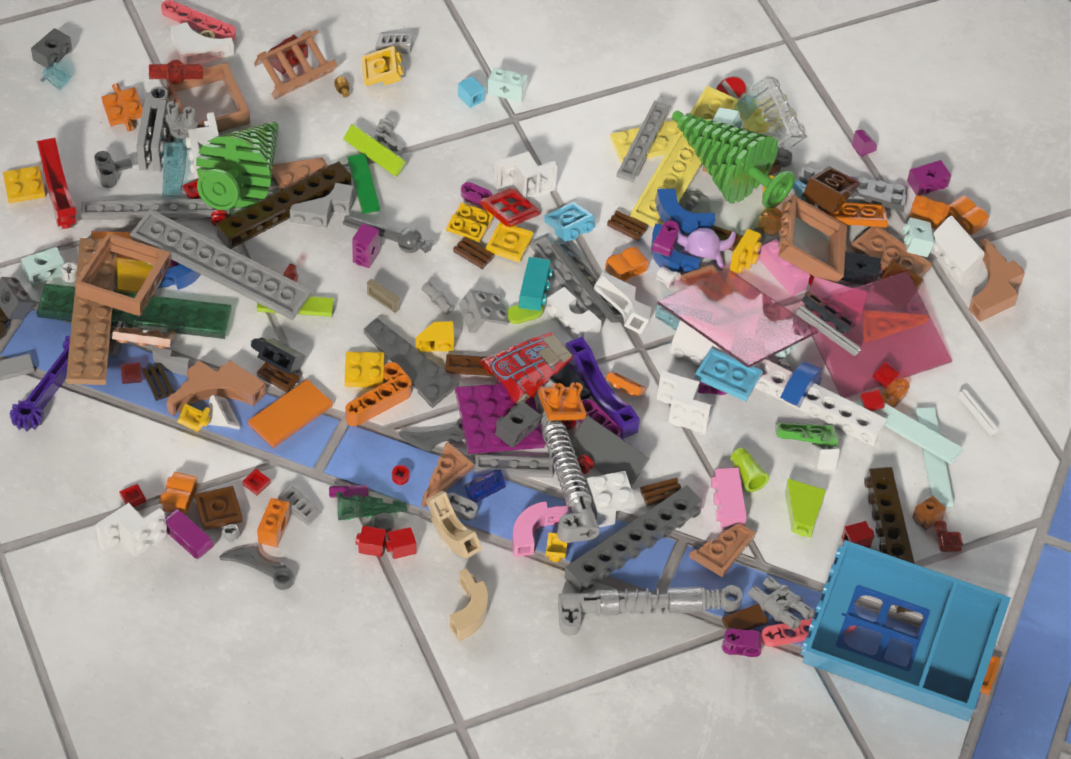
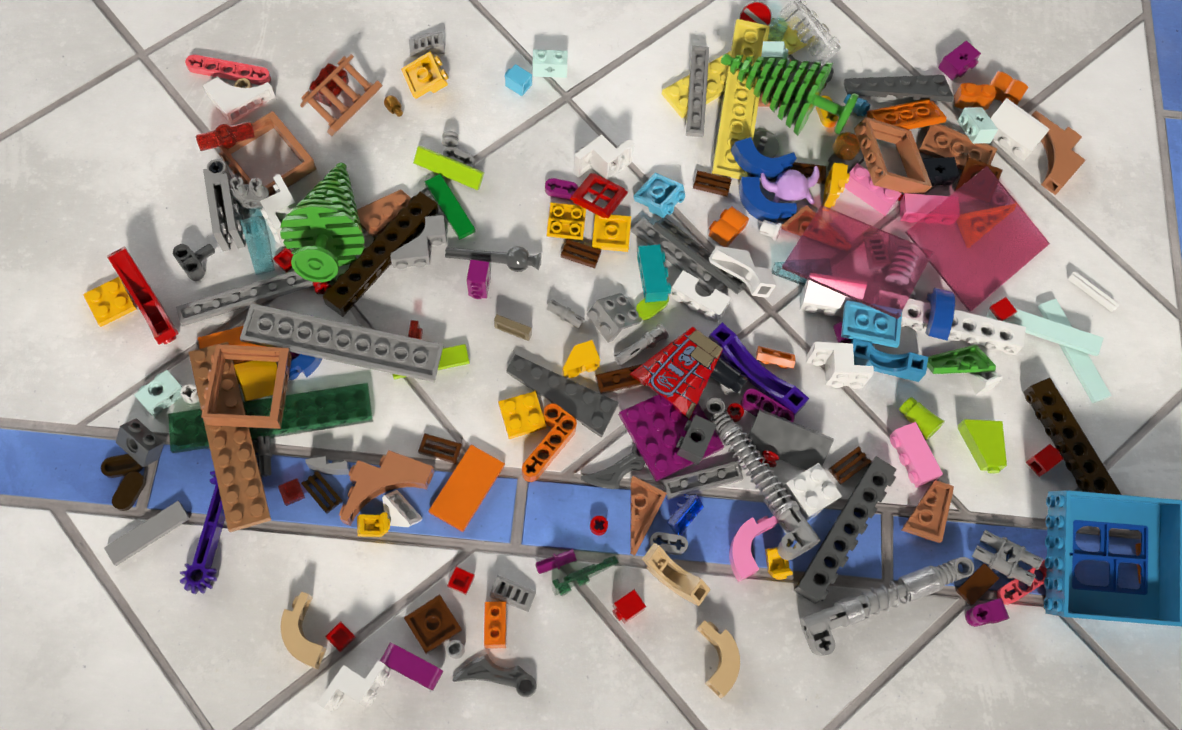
camera: 20 degrees left, 15 degrees up
dark grey brick [31,28,72,69] -> none
clear light blue bracket [40,62,72,91] -> none
orange plate [101,83,143,132] -> none
nougat wing [112,327,176,349] -> none
orange brick [160,471,198,516] -> none
black hinge [250,337,306,375] -> none
red brick [355,526,386,557] -> none
dark grey tile [374,513,394,533] -> none
orange plate [538,383,586,421] -> none
magenta piece [652,221,679,257] -> none
light grey axle [796,305,861,356] -> none
reddish brown slope [802,166,860,213] -> none
black plate [802,292,855,334] -> none
magenta brick [852,130,877,157] -> none
red plate [872,362,900,389] -> none
clear orange beam [882,378,910,408] -> none
dark orange brick [912,495,946,531] -> none
clear red piece [935,521,963,552] -> none
none -> tan arch [281,592,327,669]
none -> light grey pin [614,323,669,365]
none -> dark azure arch [851,338,928,382]

